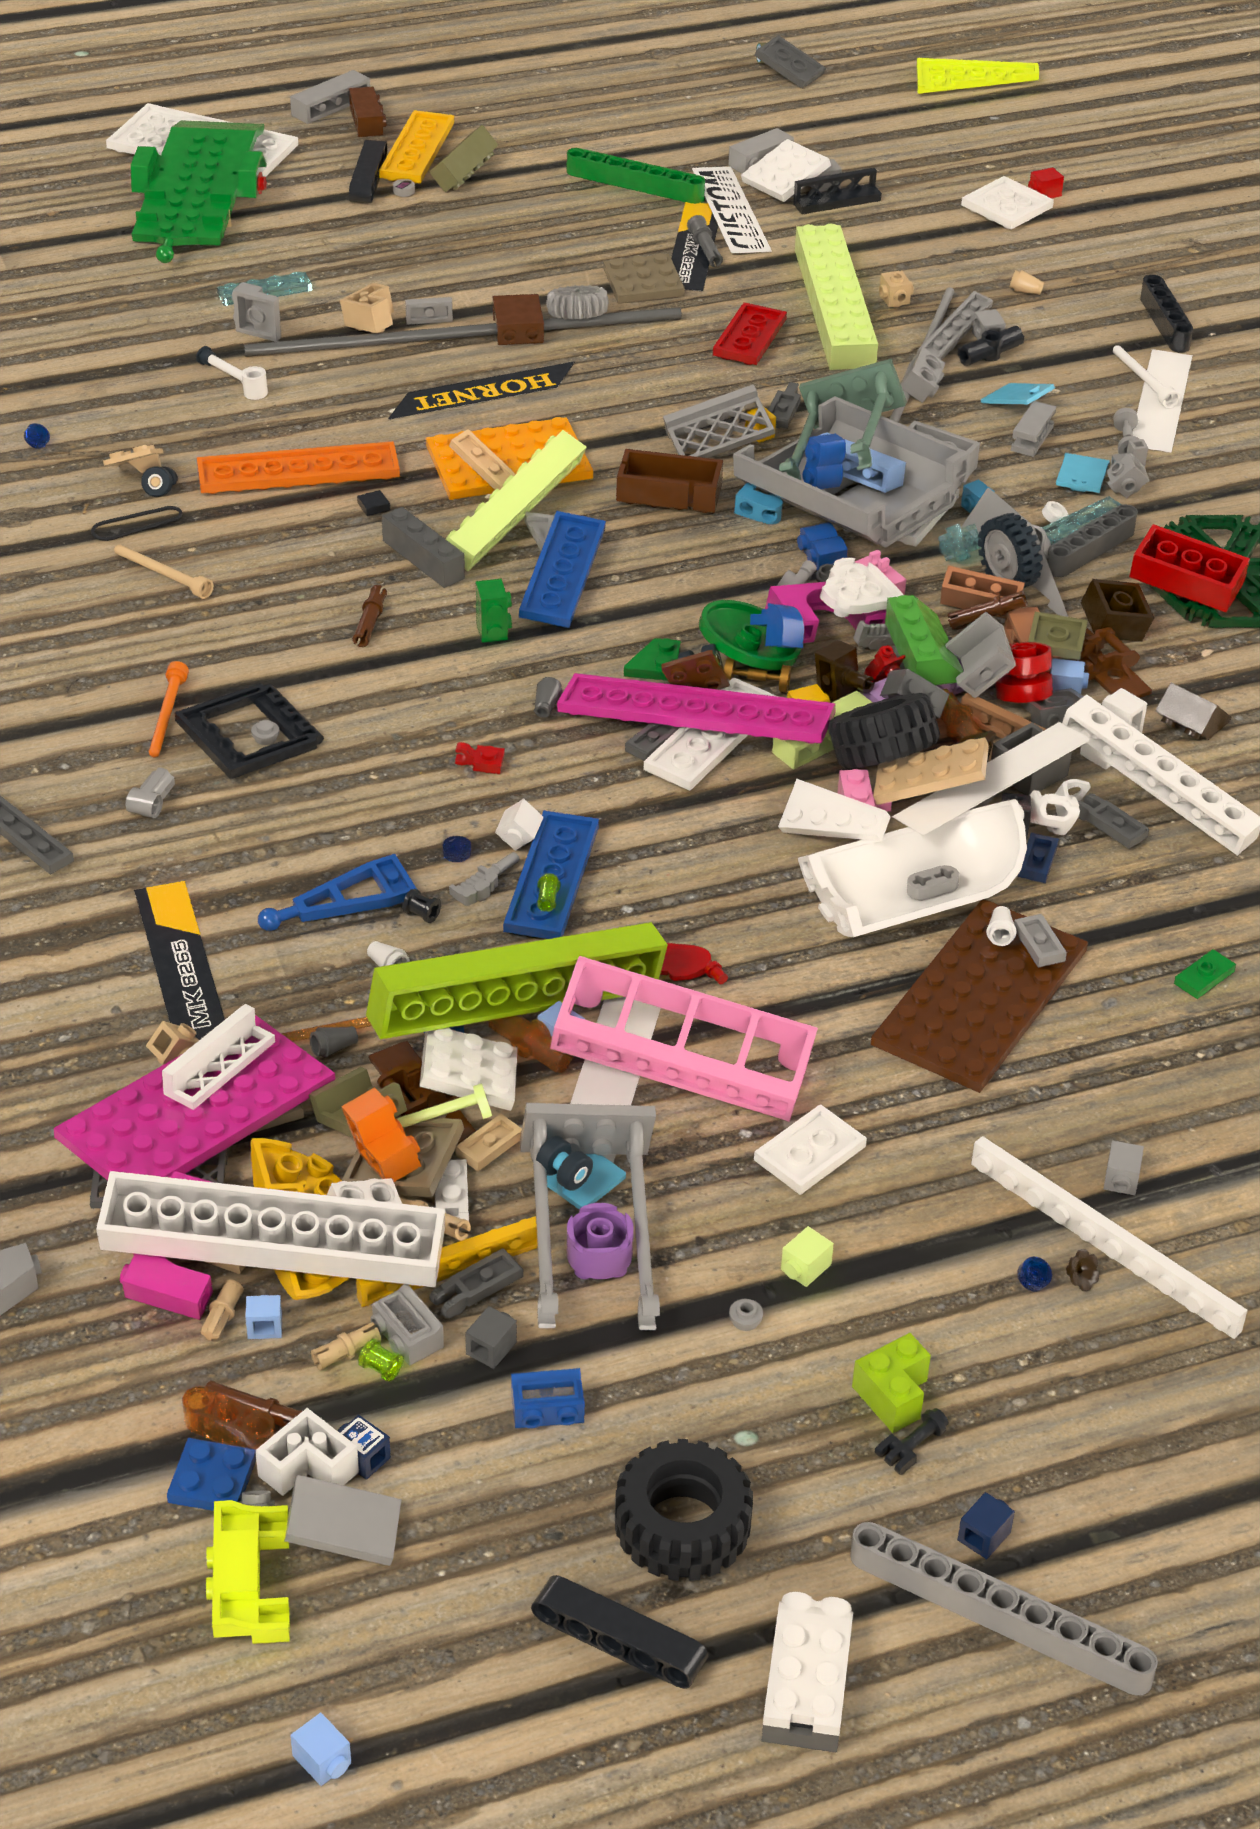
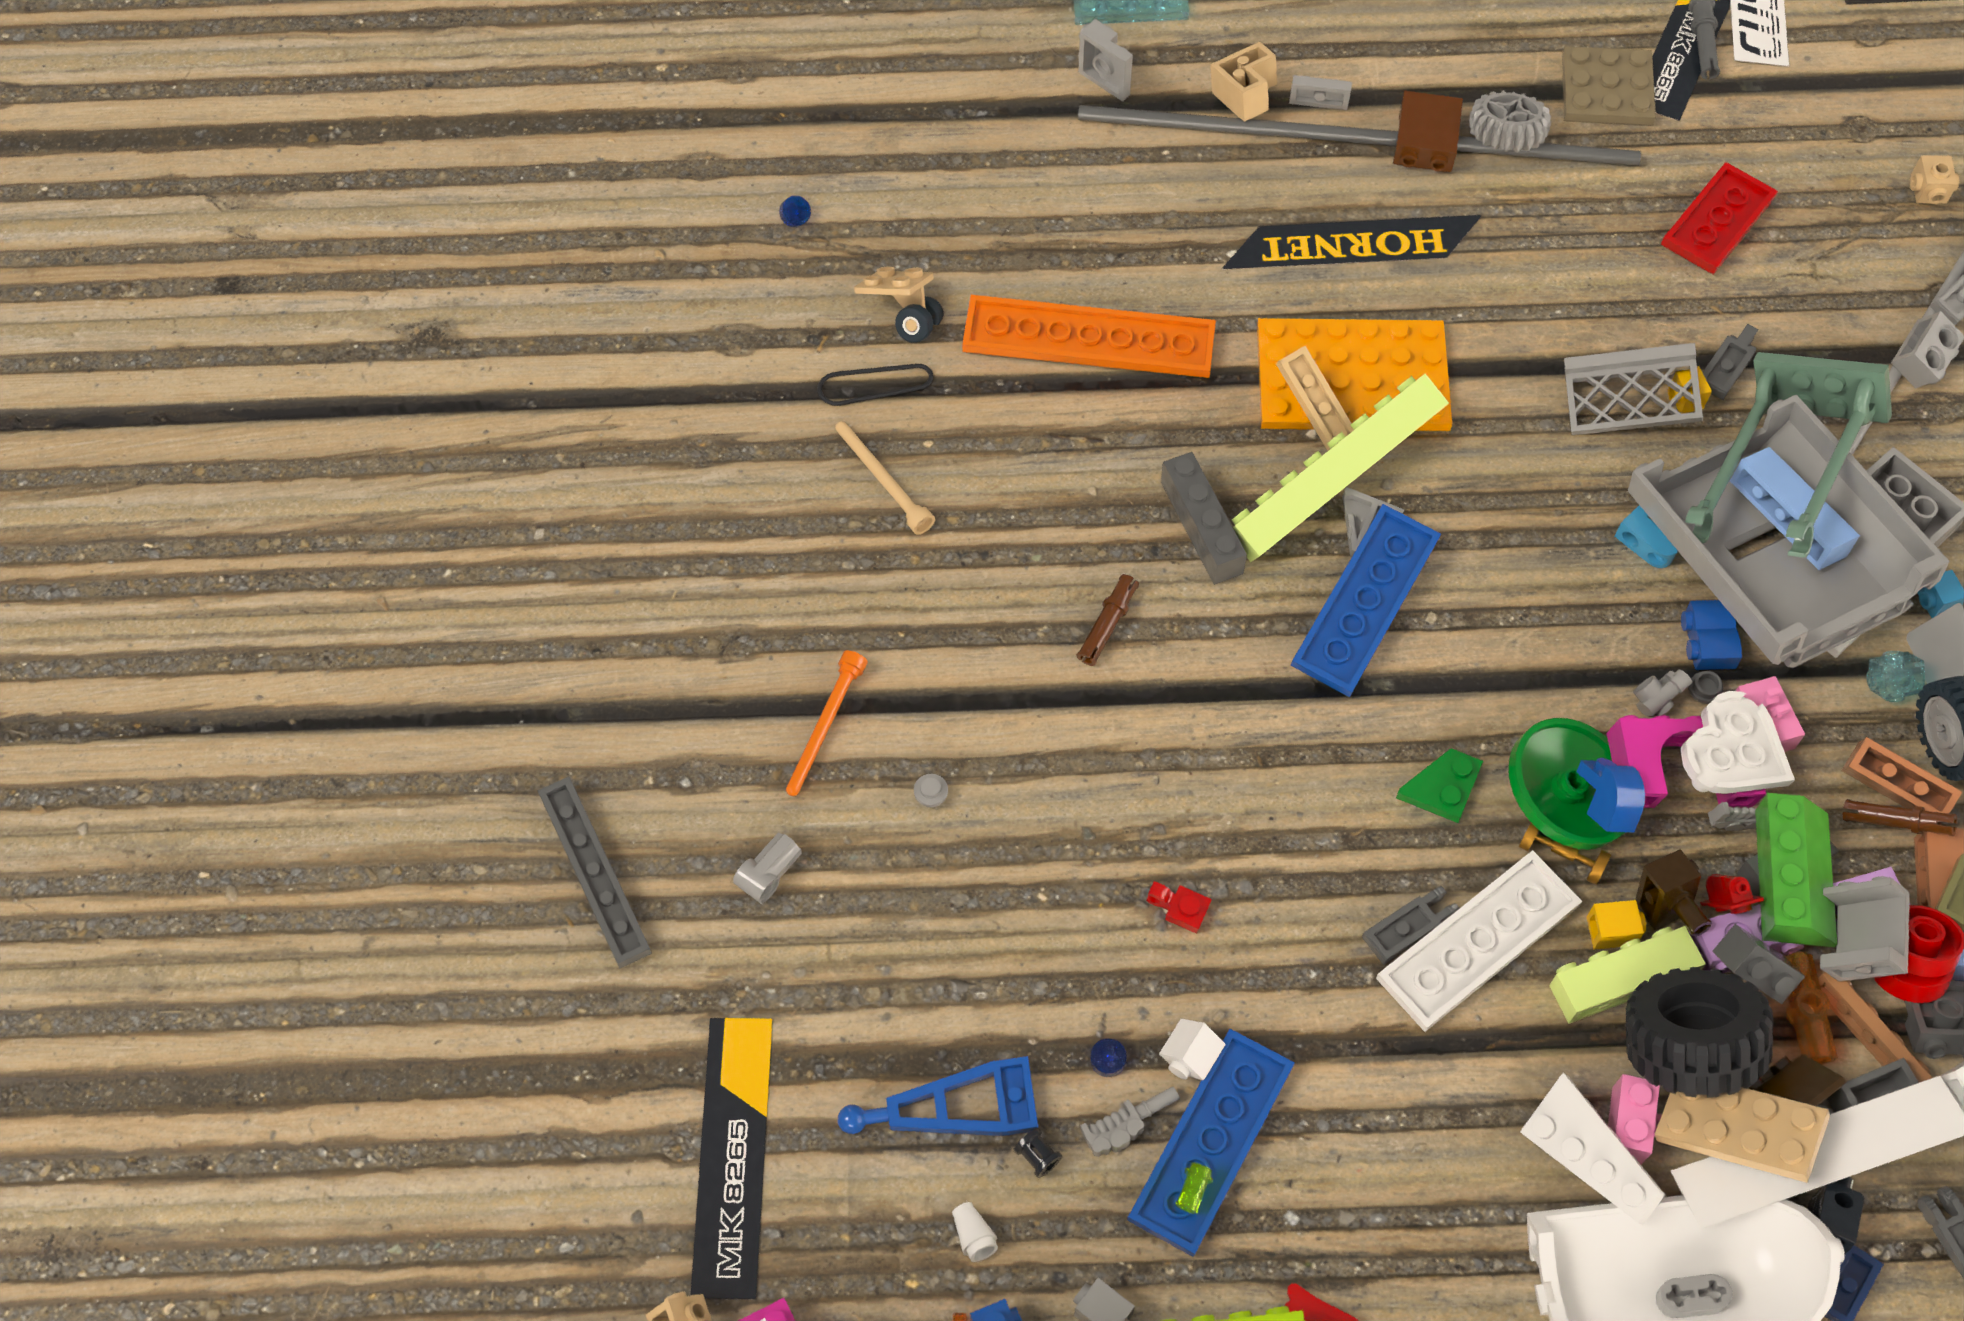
camera: 20 degrees right, 20 degrees up
black hinge [175,683,324,779] -> none
white piece [196,346,268,400] -> none
black tile [357,490,390,516] -> none
green brick [475,578,512,643] -> none
dark grey cone [534,677,563,718] -> none
dark pink plate [557,673,836,743] -> none
reddish brown piece [616,449,723,513] -> none
reddish brown plate [661,644,730,690] -> none
yellowish green brick [795,224,878,370] -> none
blue brick [802,433,846,489] -> none
white piece [1029,779,1091,835] -> none

